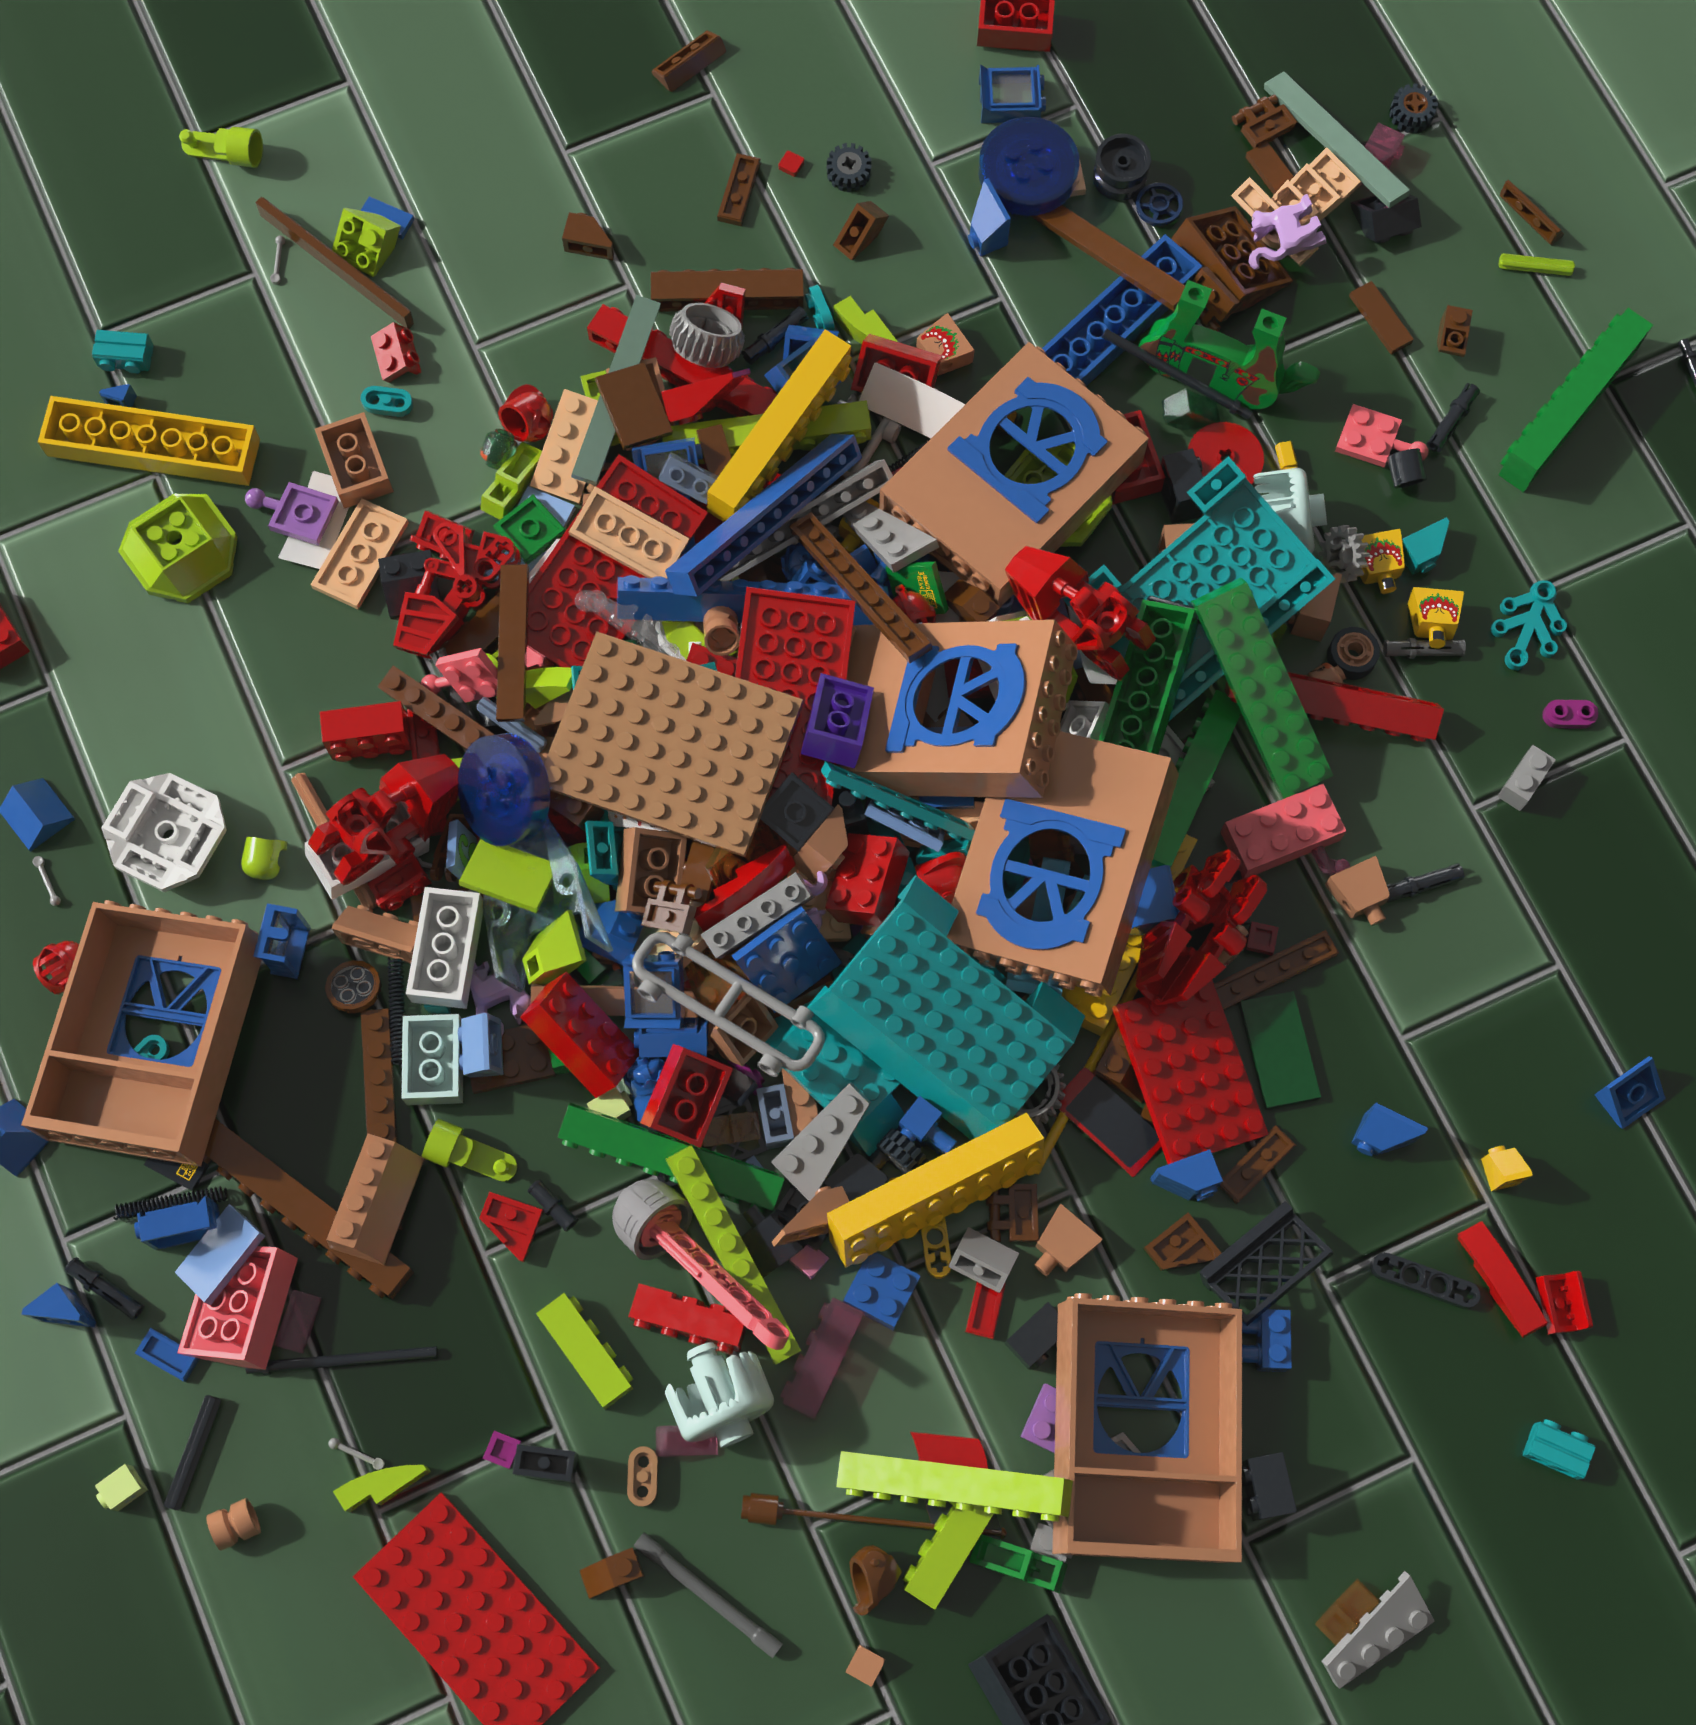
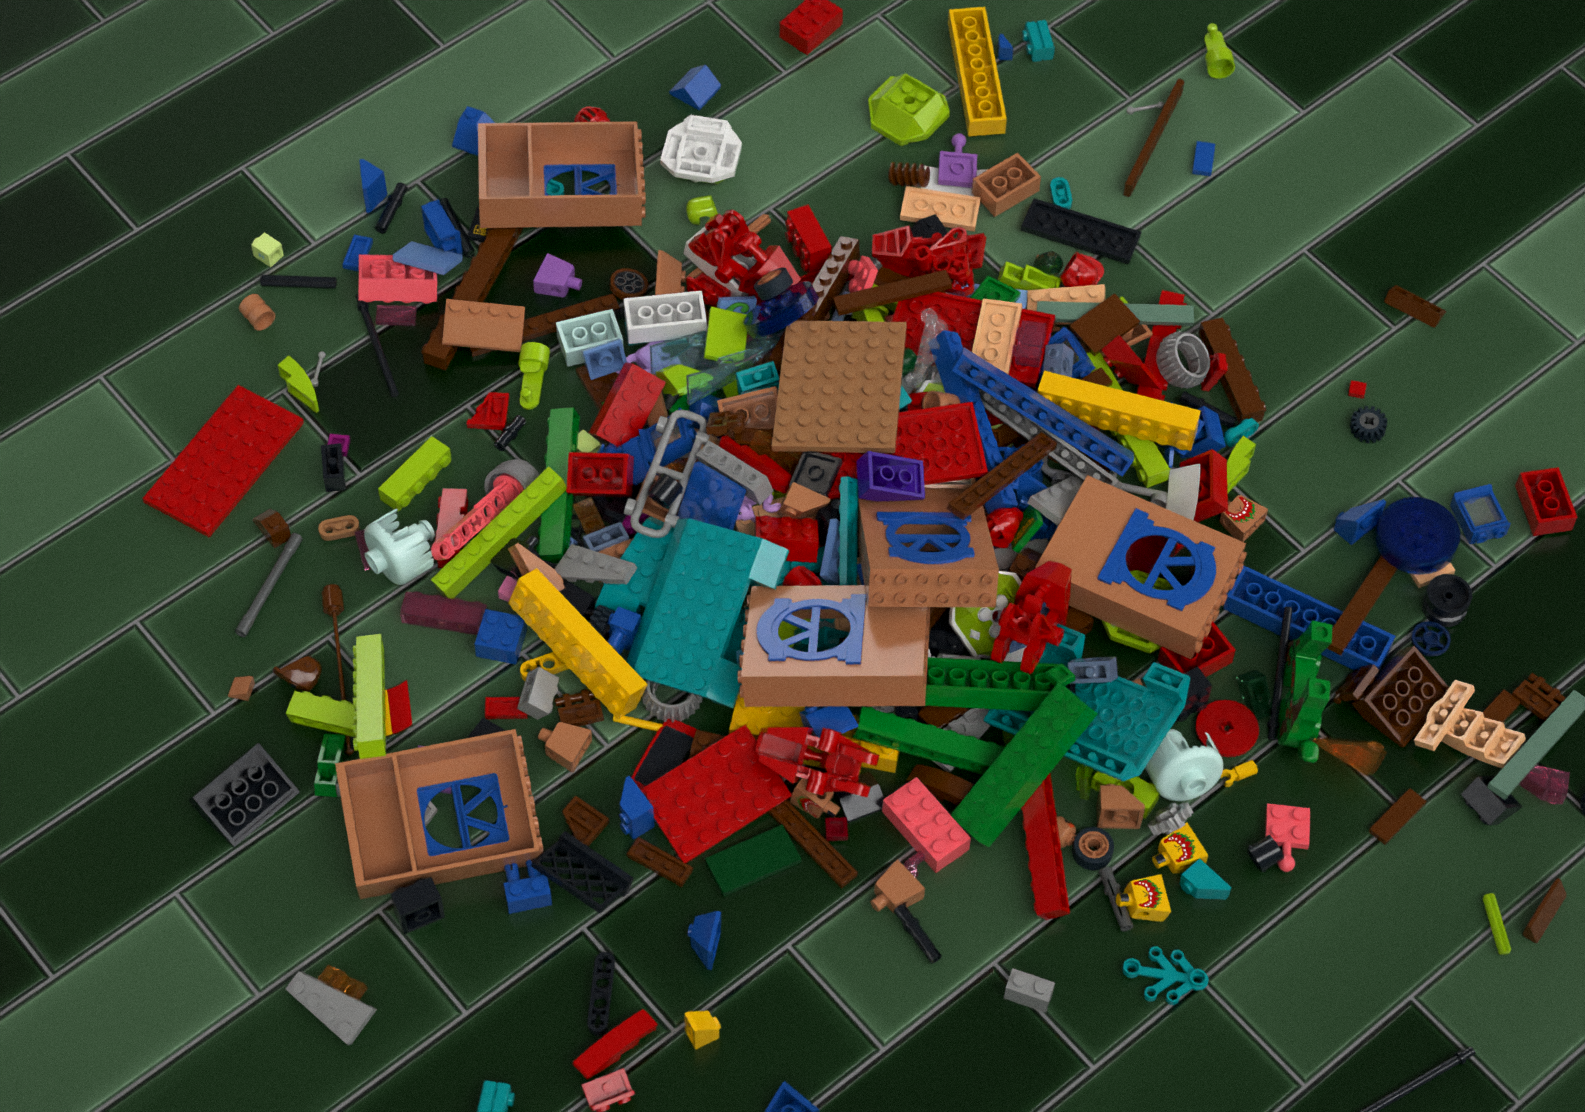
camera: 75 degrees right, 15 degrees down
light grey hinge [32,856,61,906] -> none
blue window [253,903,311,979] -> none
lime slope [332,208,401,277] -> none
bracket [371,322,421,383] -> none
reddish brown slope [562,212,614,261] -> none
reddish brown tile [717,153,761,227] -> none
reddish brown slope [833,201,889,260] -> none
lavender animal [1249,194,1327,270] -> none
black pin [1427,383,1480,453] -> none
reddish brown slope [1437,305,1473,357] -> none
green brick [1498,308,1653,493] -> none
magenta plate [1543,700,1598,729] -> none
none -> medium lavender torso [533,253,582,297]
none -> black piece [647,473,683,509]
none -> black wheel [754,267,793,300]
none -> reddish brown piece [888,161,930,188]
none -> reddish brown slope [906,764,973,806]
none -> clear pink piece [1012,320,1047,368]
none -> black plate [1021,198,1142,264]
none -> green tile [1045,663,1076,686]
none -> sand blue brick [1068,657,1118,684]
none -> blue piece [1164,448,1174,469]
none -> clear orange slope [1313,737,1387,776]

